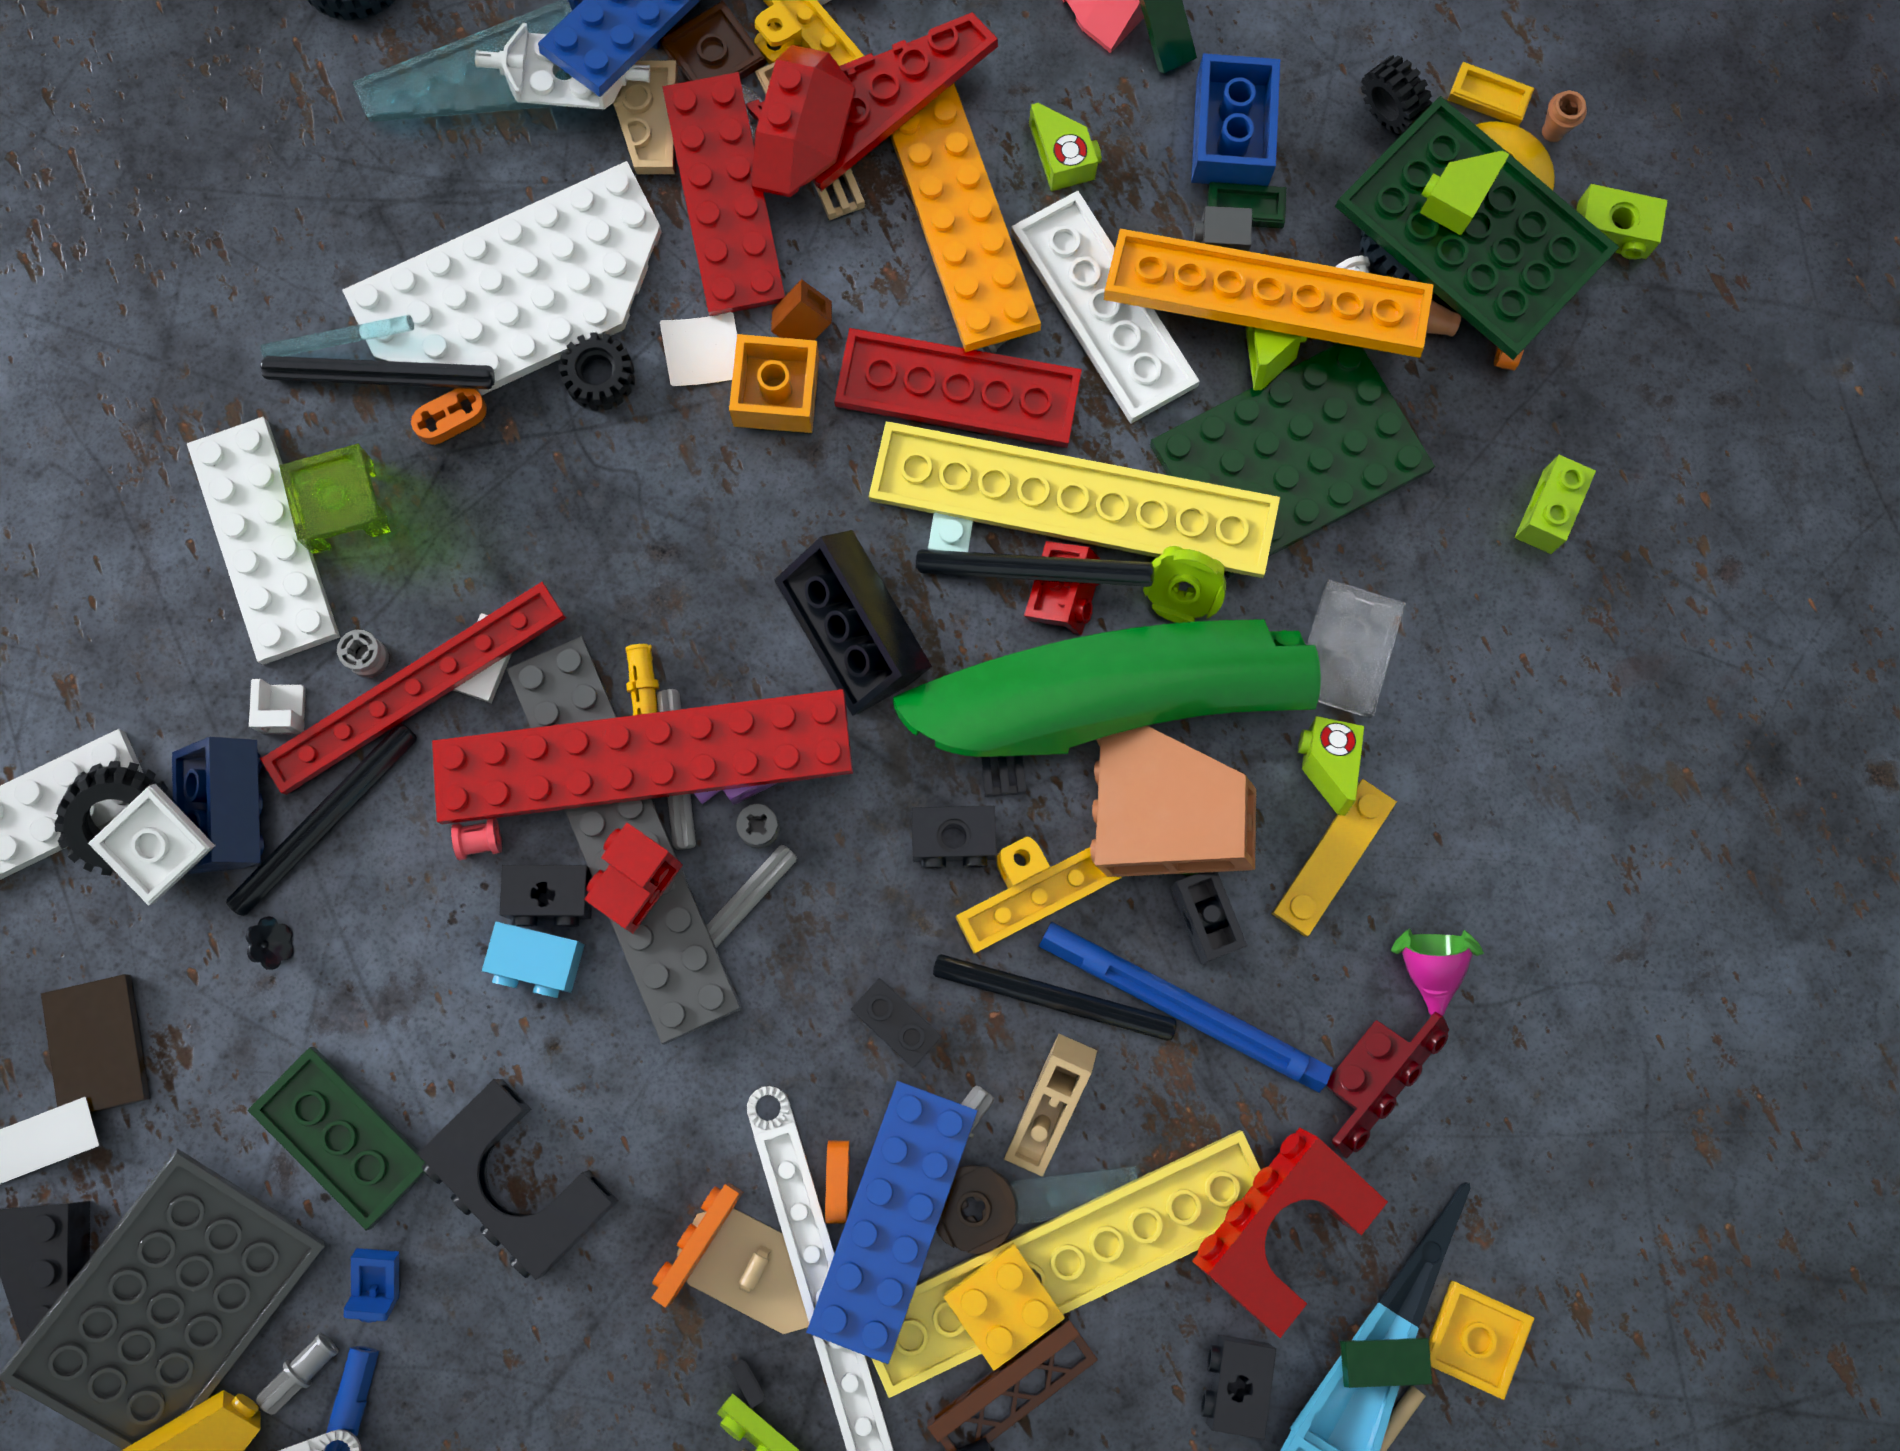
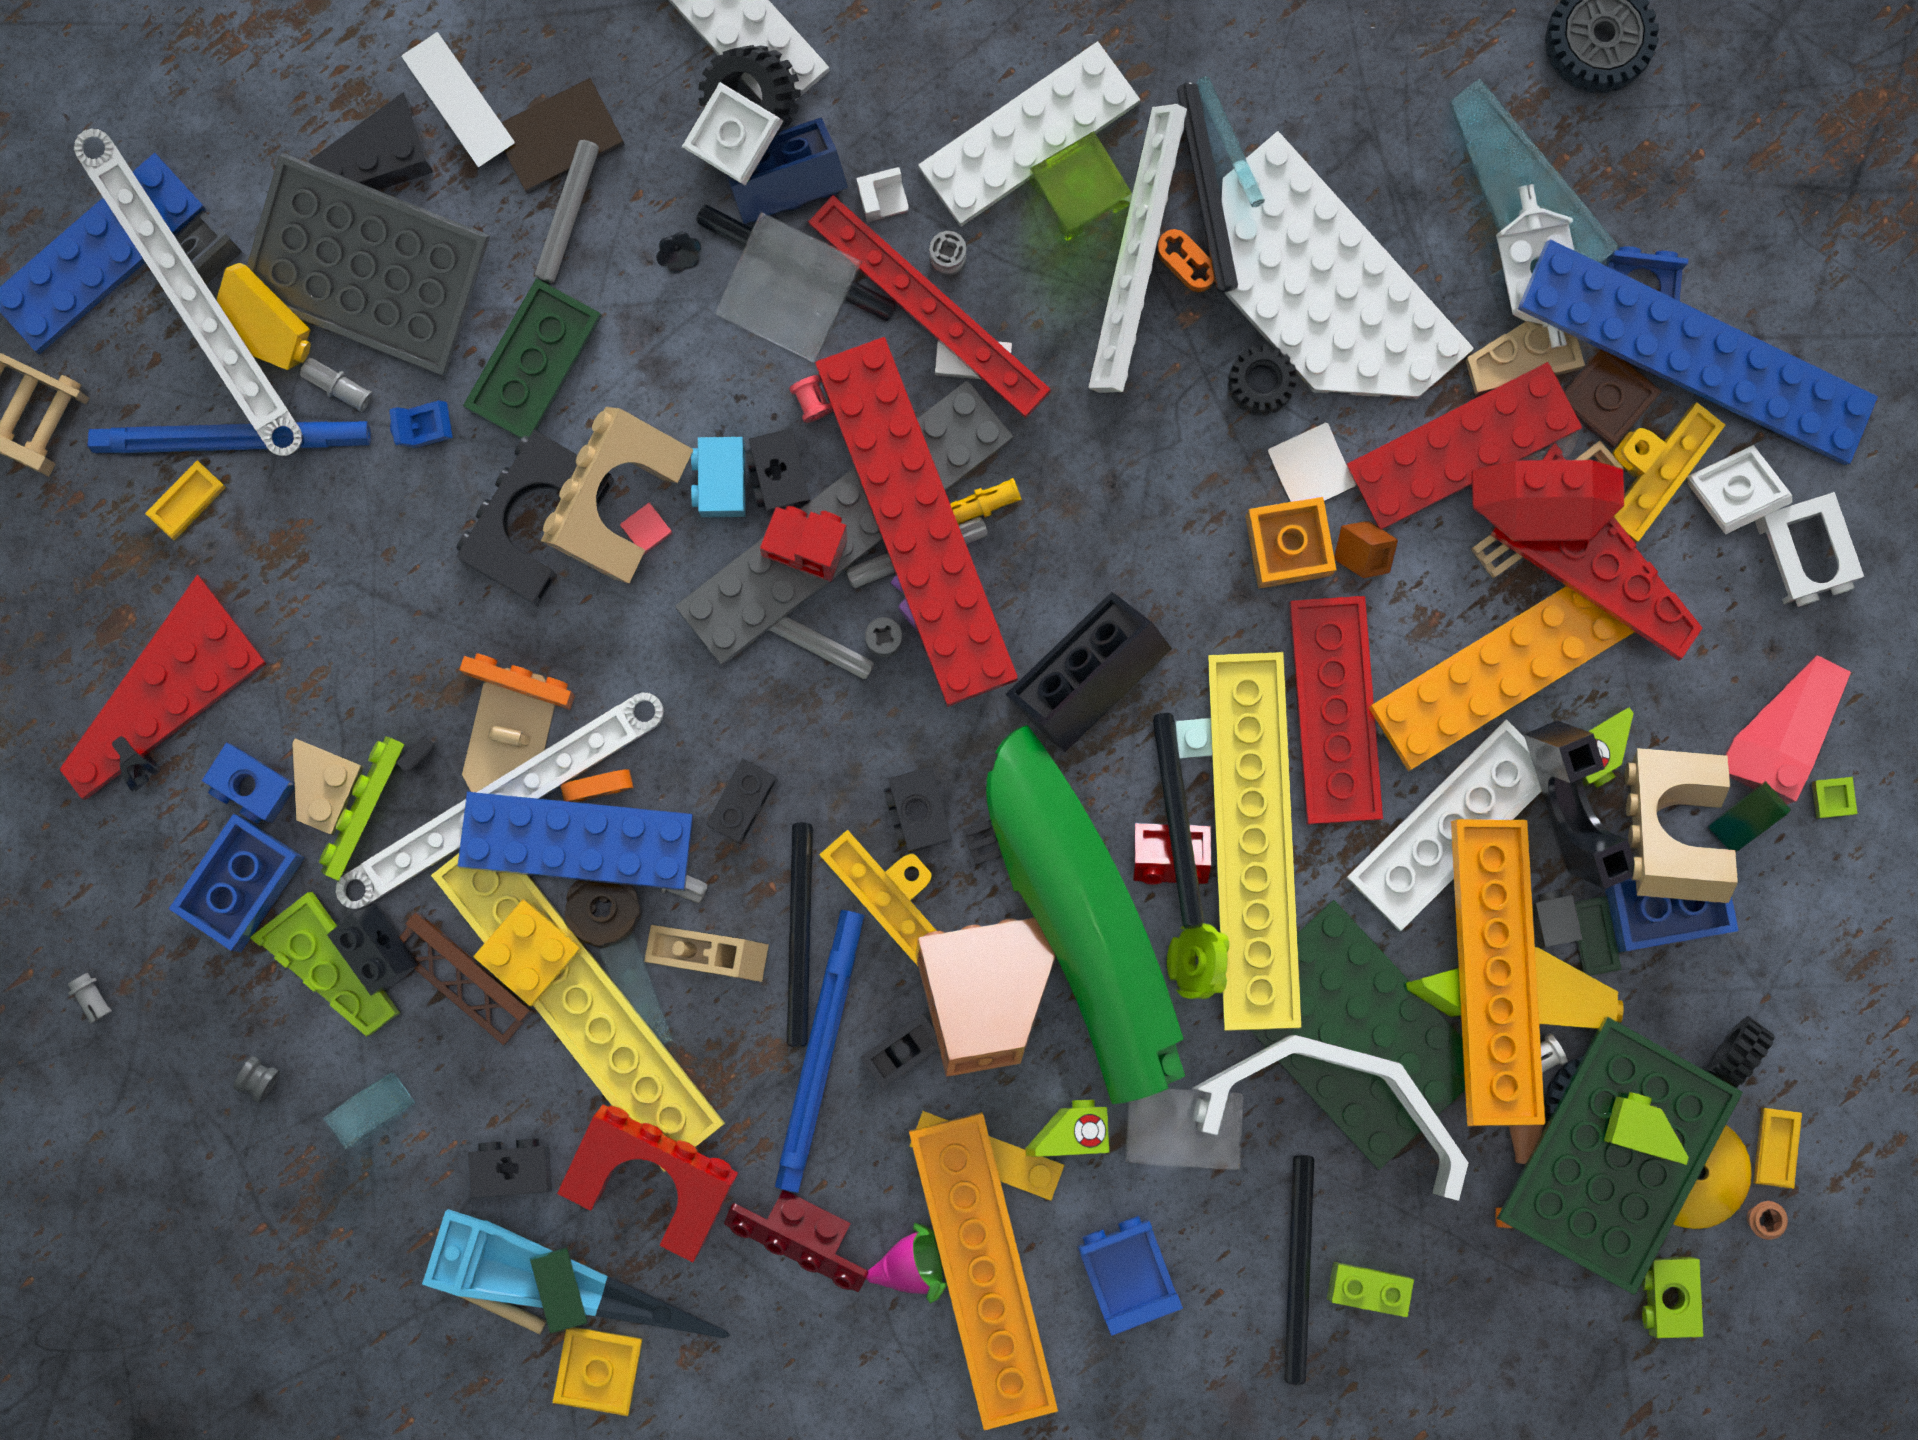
camera: 80 degrees right, 5 degrees up
none -> light grey axle [535,140,599,283]
none -> tan arch [541,407,693,583]
none -> coral tile [620,502,673,555]
none -> clear plate [715,212,863,363]
none -> light orange plate [909,1112,1058,1431]
none -> blue panel [1077,1216,1183,1336]
none -> white plate [1089,104,1187,393]
none -> white panel [1192,1035,1468,1201]
none -> black axle [1284,1155,1315,1385]
none -> black arch [1524,721,1634,889]
none -> yellow slope [1535,947,1624,1029]
none -> tan arch [1624,748,1738,903]

